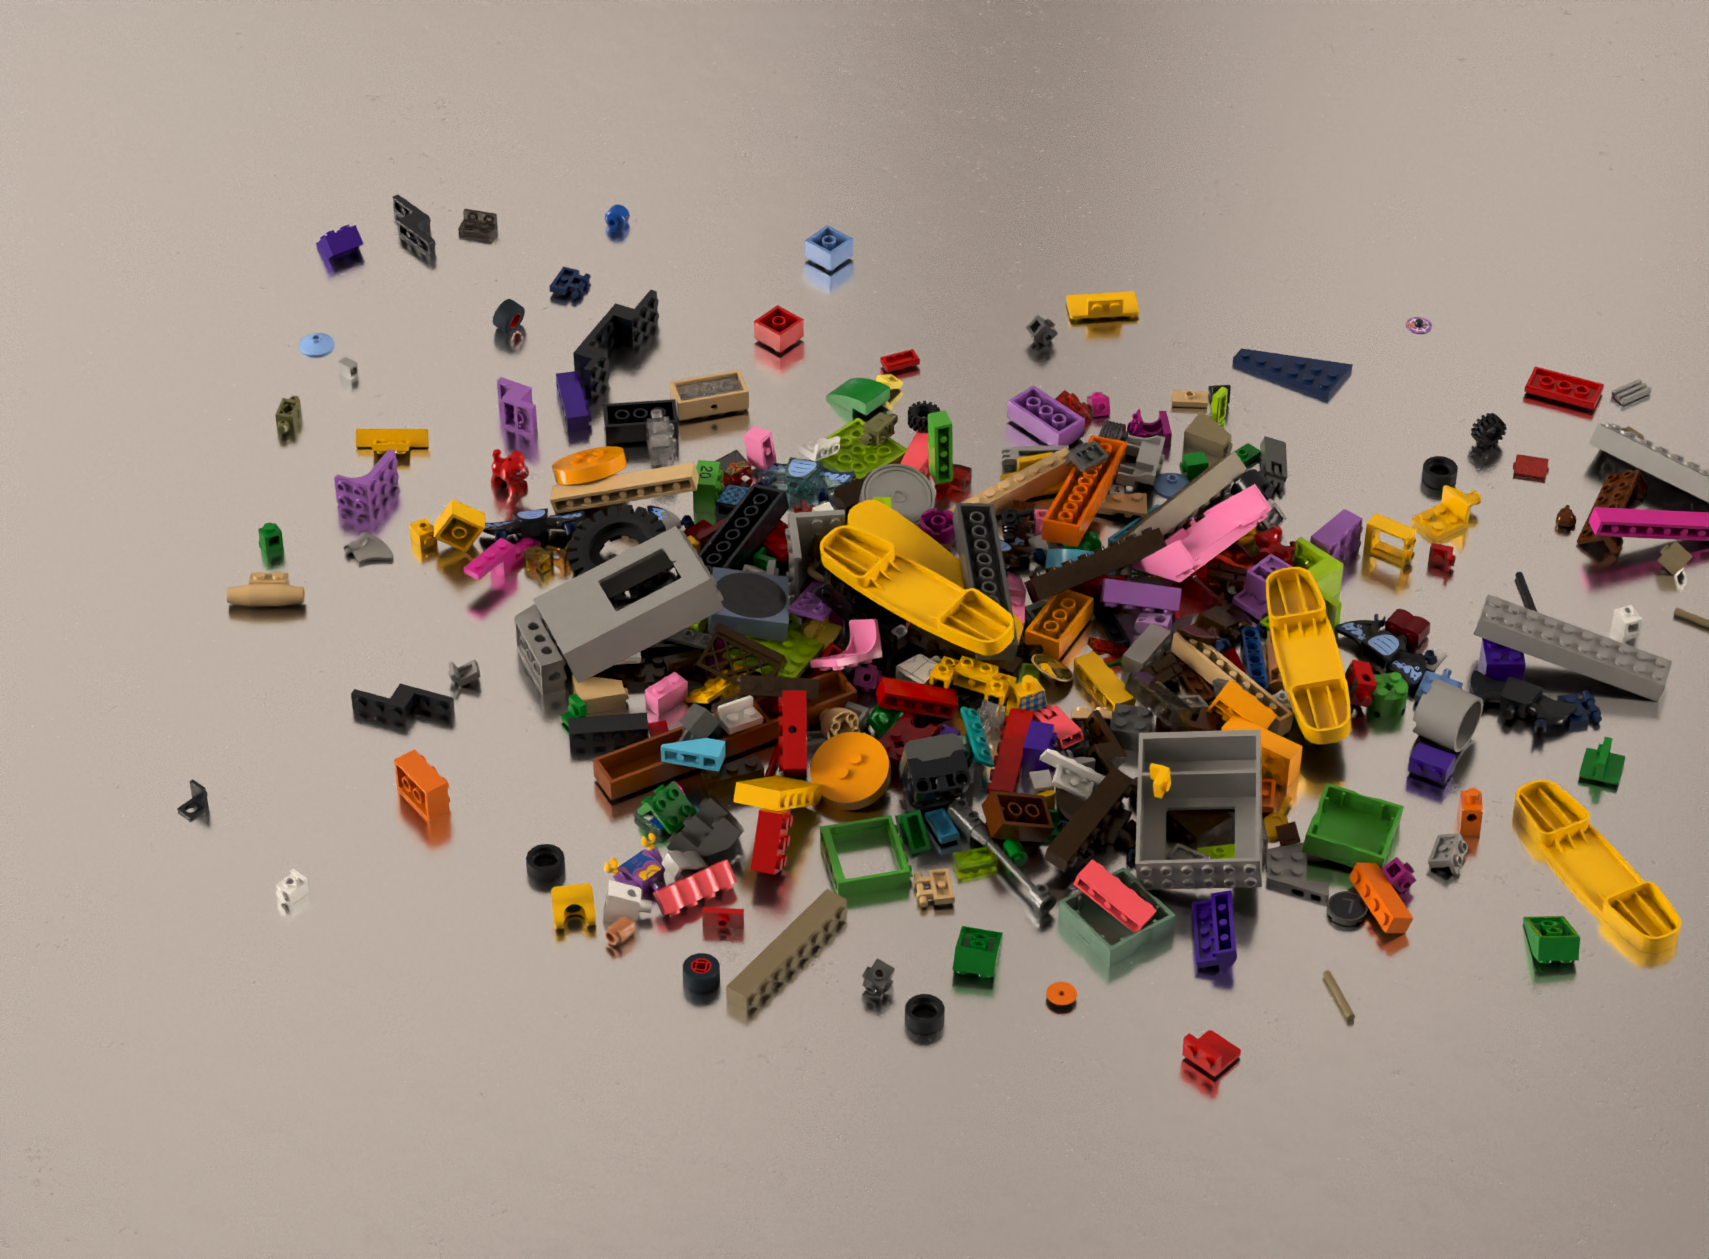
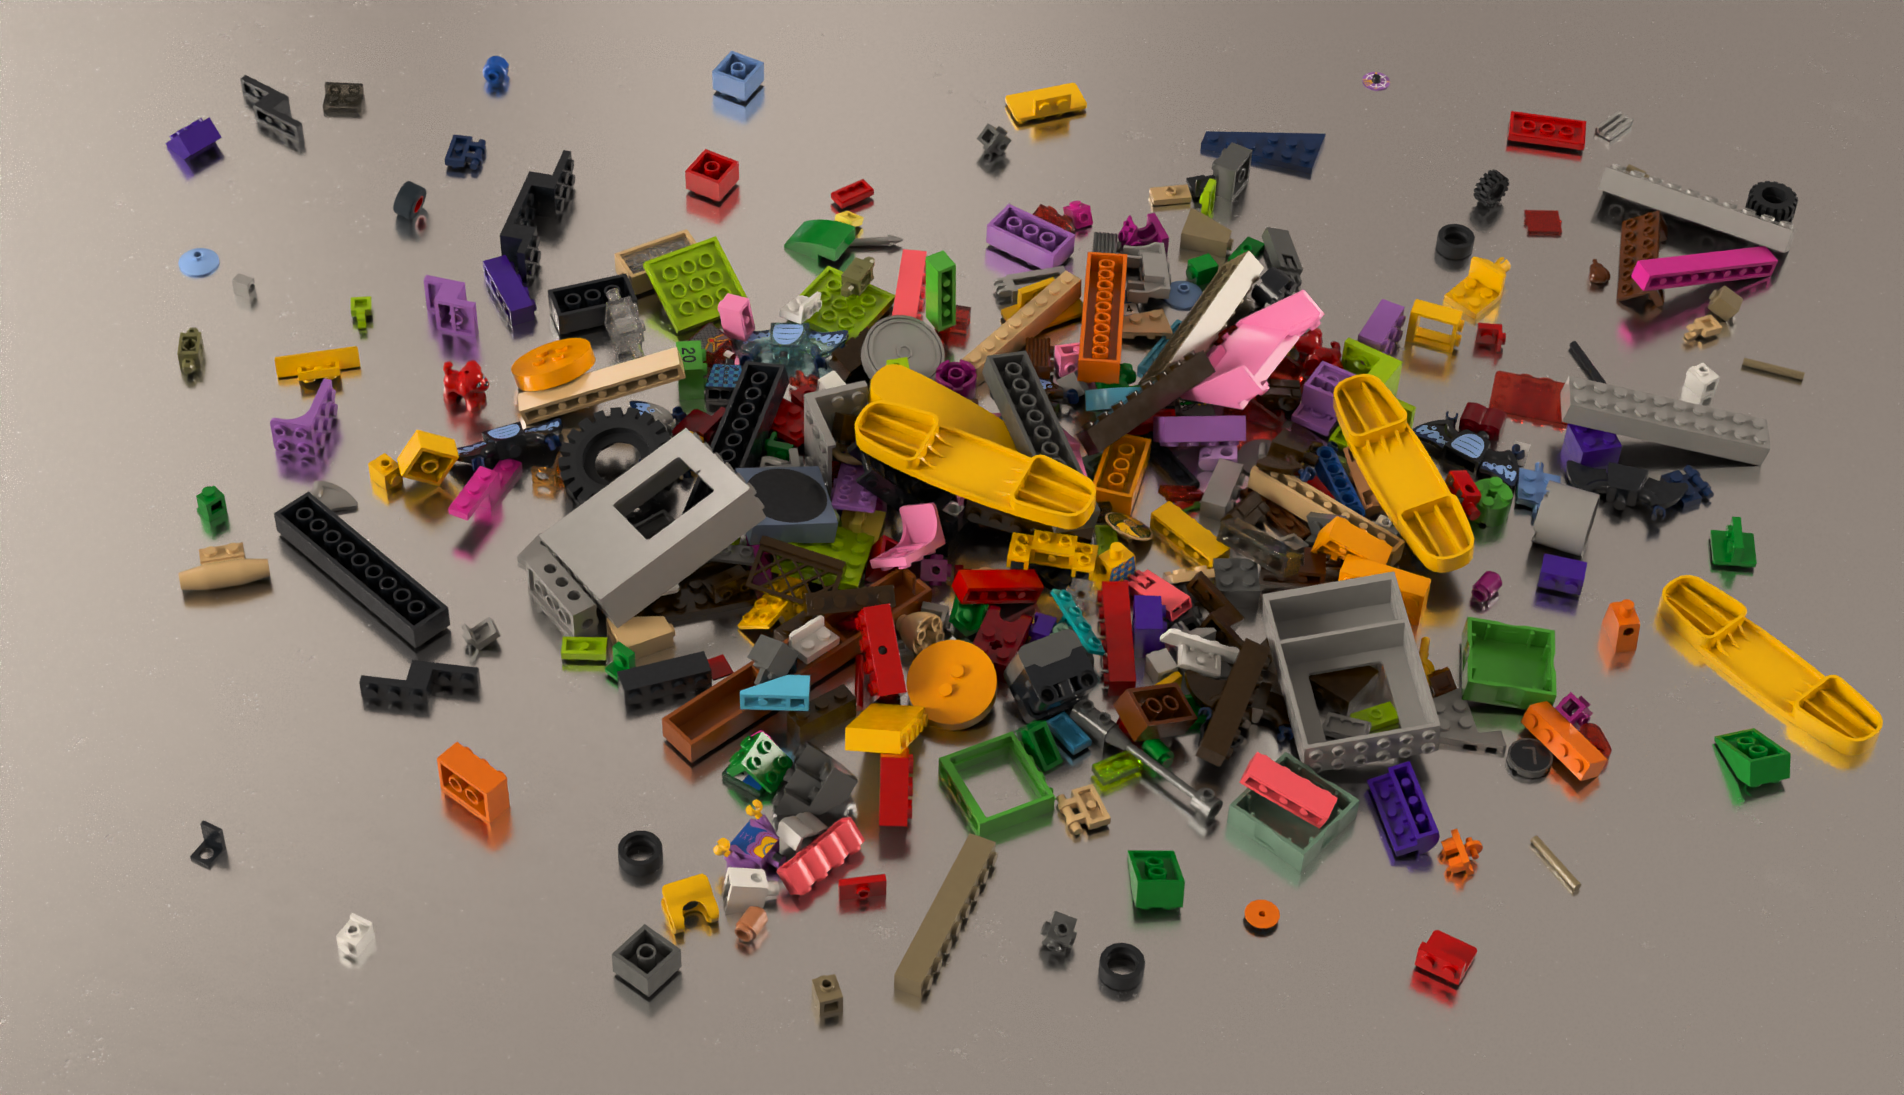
camera: 15 degrees left, 5 degrees up
clear yellow brick [524,545,554,575] -> none
bright pink brick [645,672,688,717] -> none
black wheel [683,953,720,993] -> none
white torso [896,654,941,686] -> none
black tyre [908,401,940,433] -> none
black piece [1001,507,1033,543] -> none
dark grey bracket [1064,440,1109,473] -> none
yellow bracket [1149,763,1171,799] -> none
light grey bracket [1428,833,1467,875] -> none
none -> black brick [274,491,450,648]
none -> lime plate [351,296,372,329]
none -> lime plate [561,636,608,660]
none -> dark grey brick [612,924,682,997]
none -> lime plate [643,236,751,334]
none -> dark tan brick [812,974,843,1017]
none -> light grey piece [848,234,903,247]
none -> dark grey brick [1212,142,1253,201]
none -> orange hips [1441,828,1483,876]
none -> magenta brick [1471,571,1502,602]
none -> clear red bracket [1489,371,1568,425]
none -> clear red plate [1579,723,1612,761]
none -> tan plate [1684,315,1723,341]

